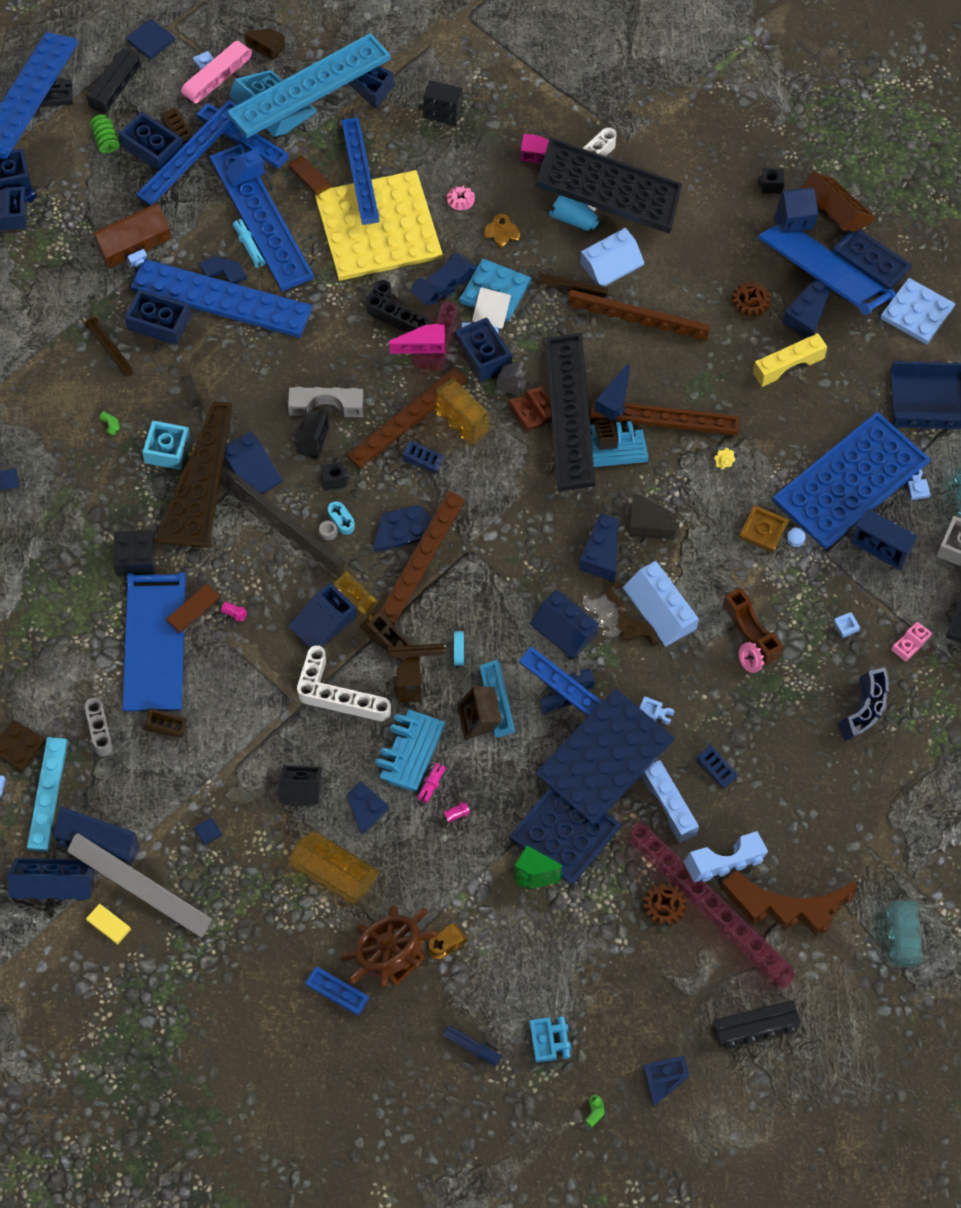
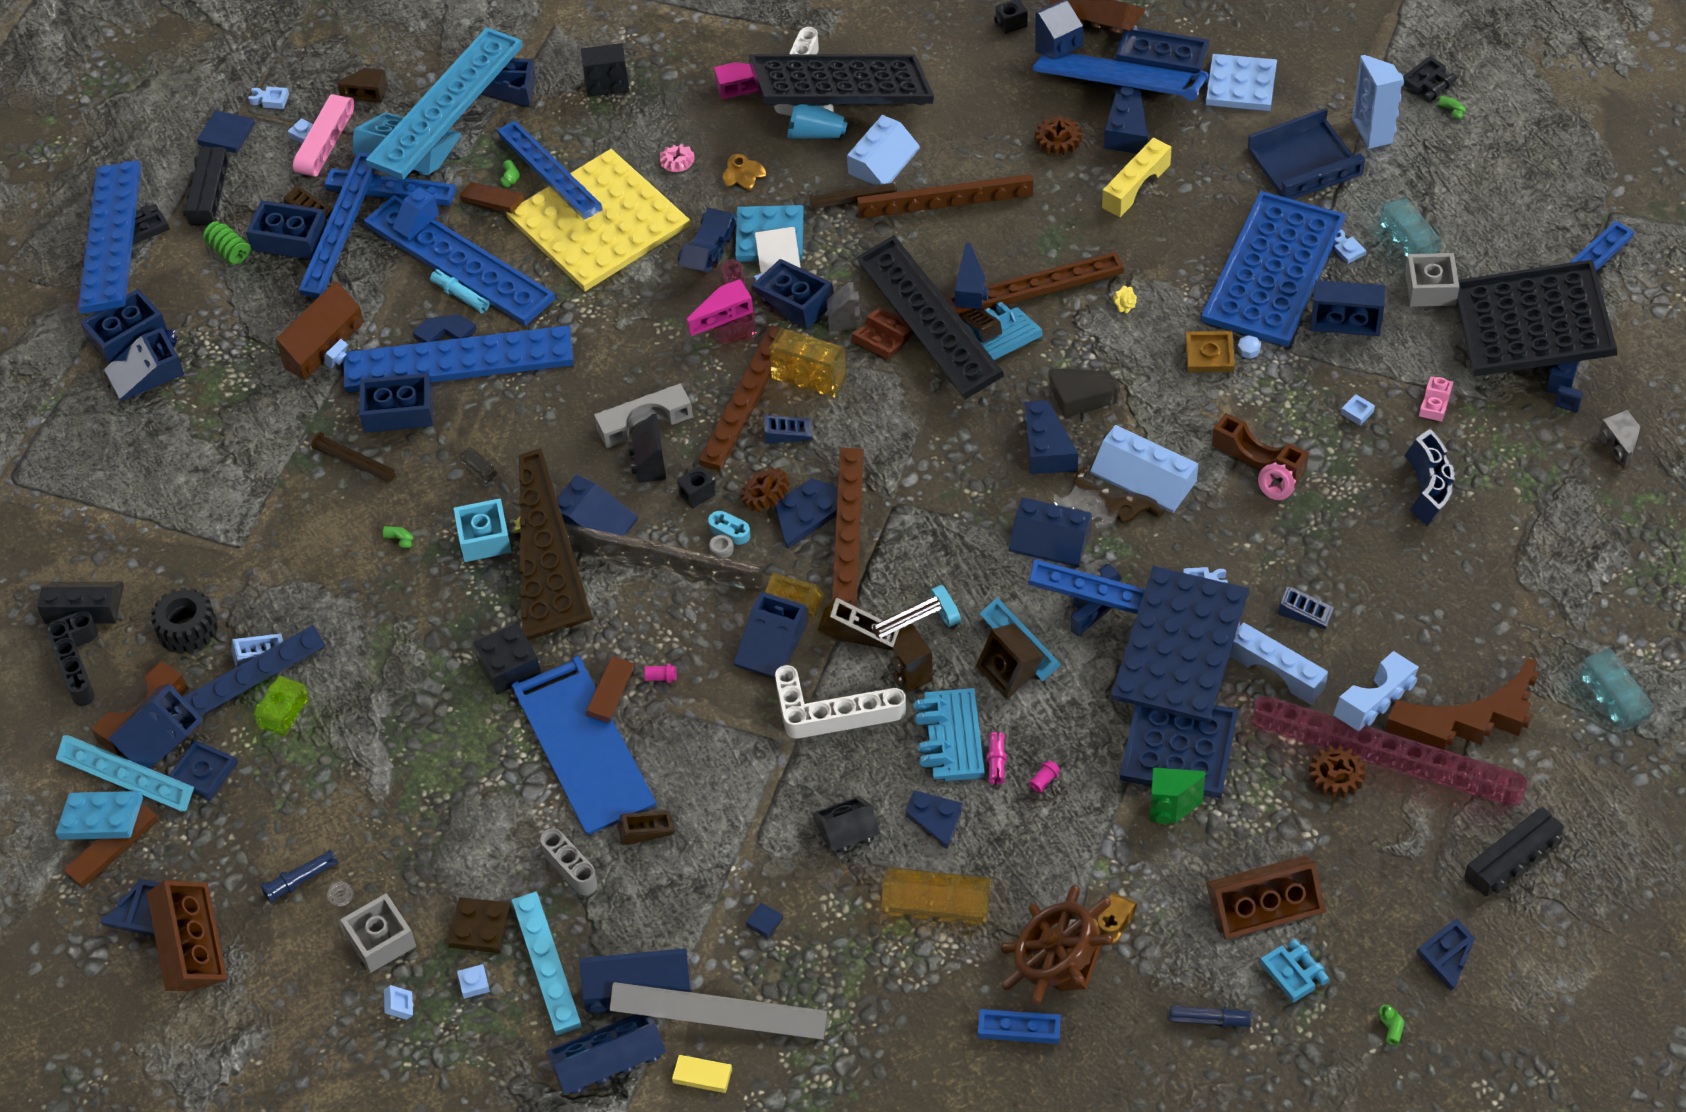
camera: 20 degrees left, 10 degrees down
black beam [366,280,429,333] -> none
none -> light blue plate [248,87,289,109]
none -> bright green arm [500,160,520,188]
none -> reddish brown gear [740,466,791,512]
none -> reddish brown slope [1206,855,1326,940]

